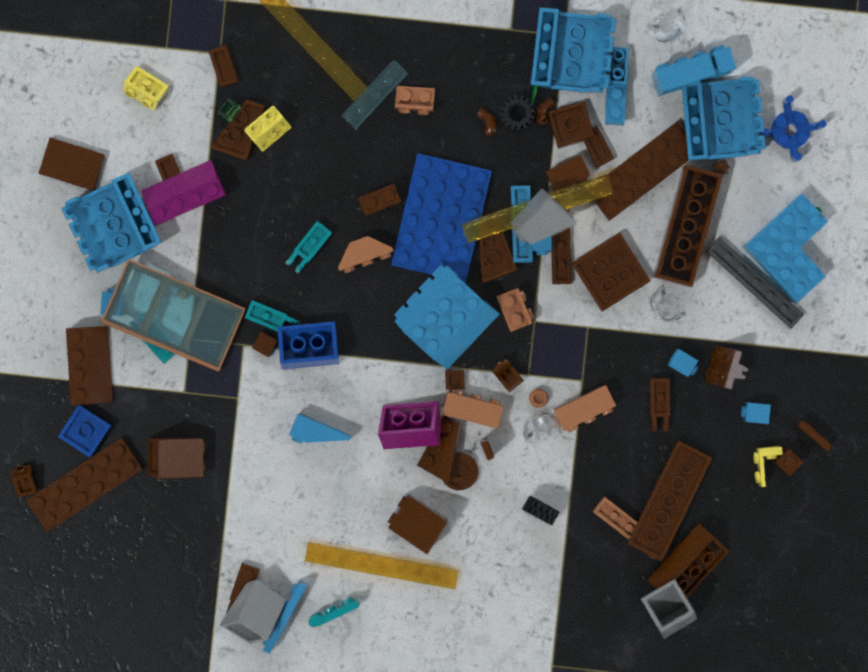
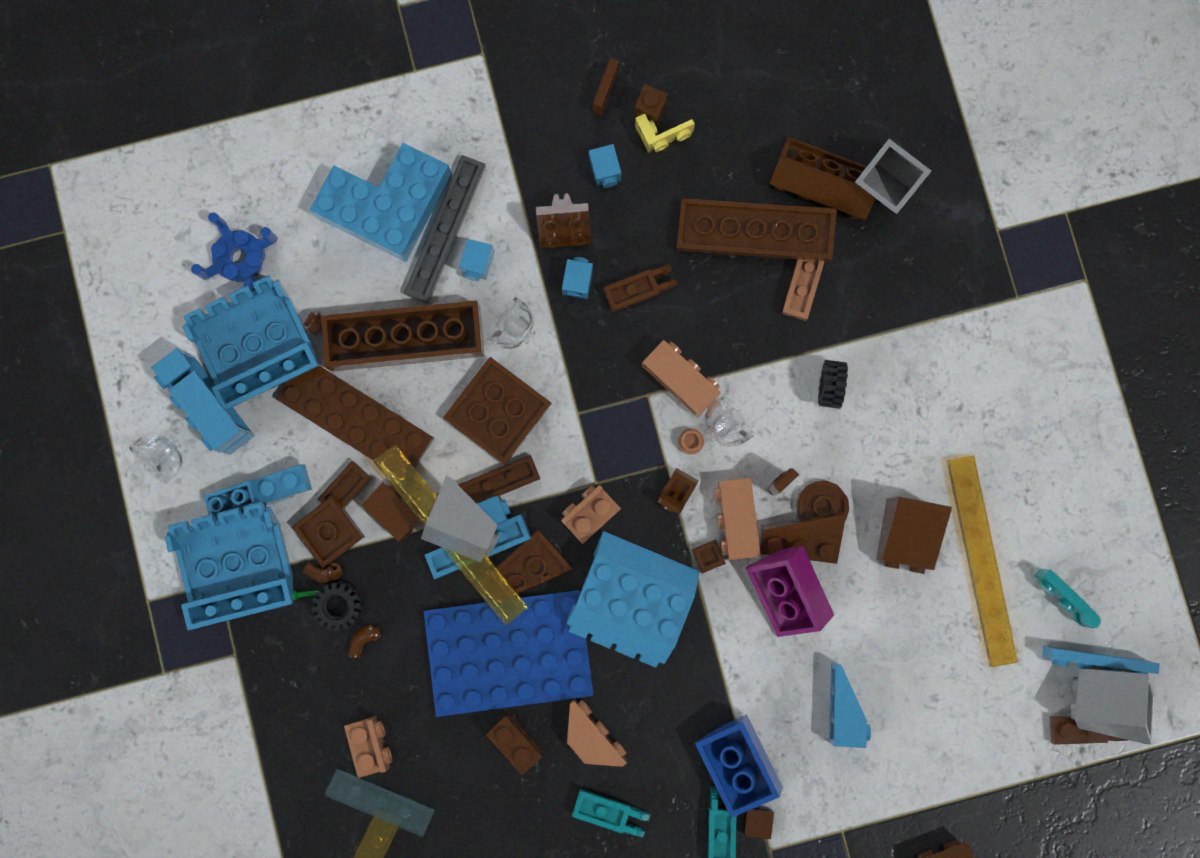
camera: 105 degrees left, 5 degrees down
none -> dark azure brick [459,238,495,281]

